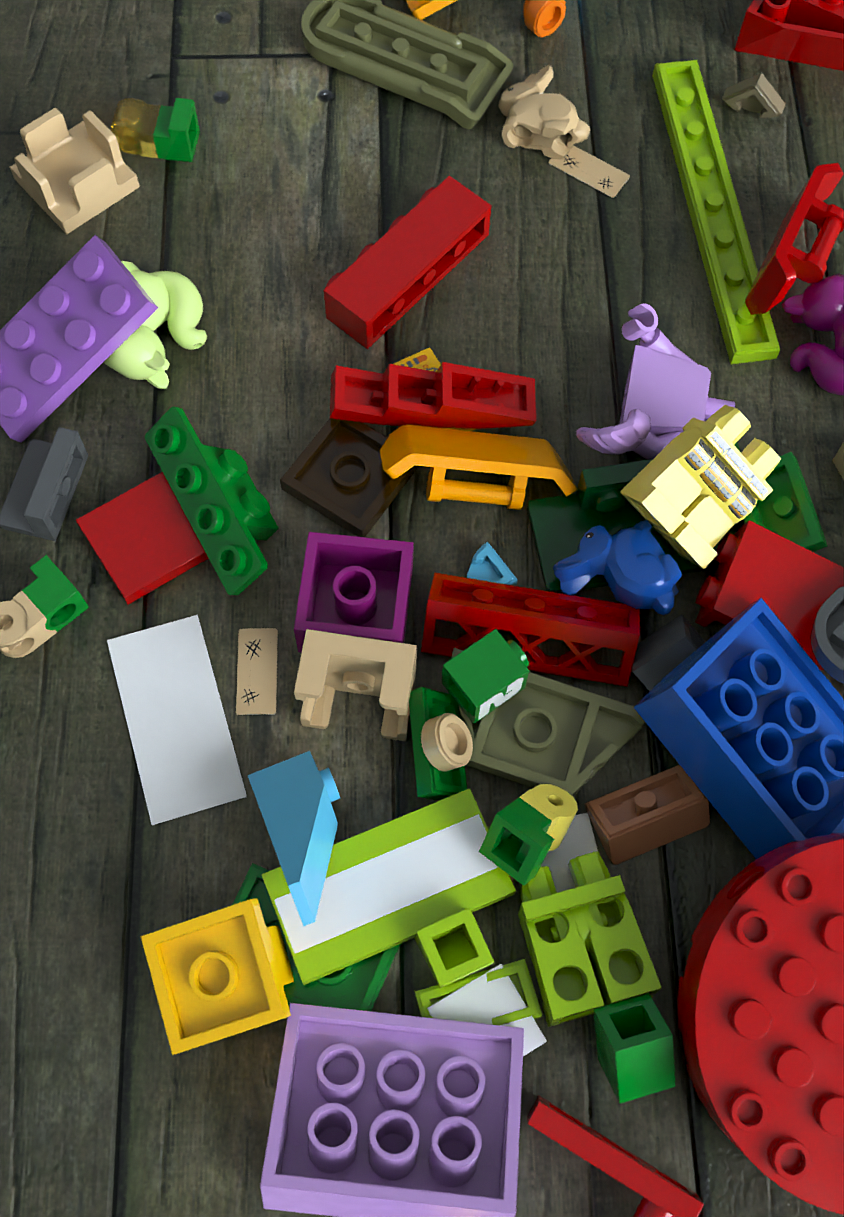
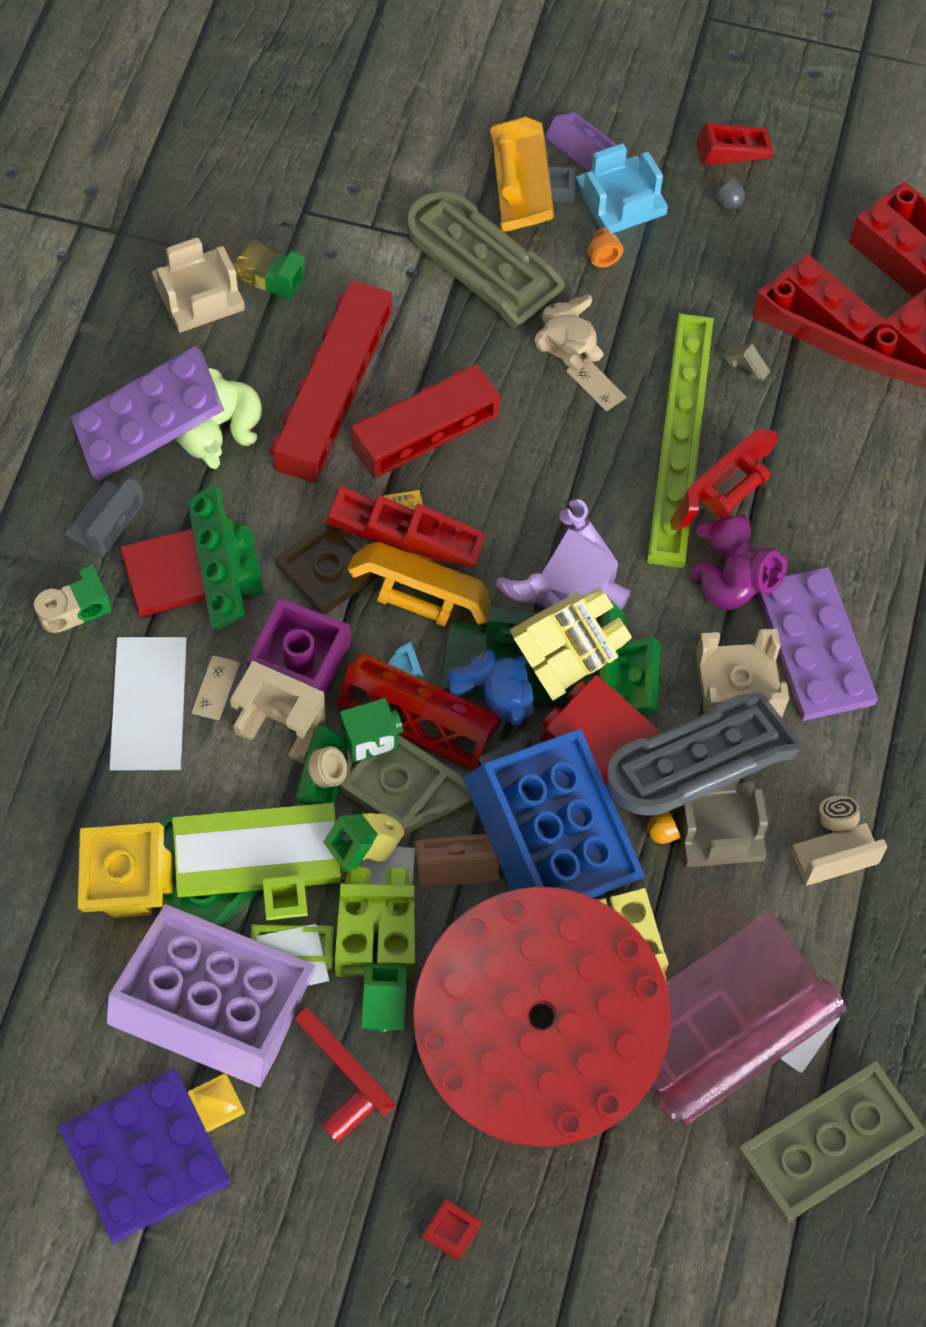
camera: 15 degrees right, 5 degrees down
medium azure slope [248,751,340,926] -> none
none -> red brick [270,280,392,483]

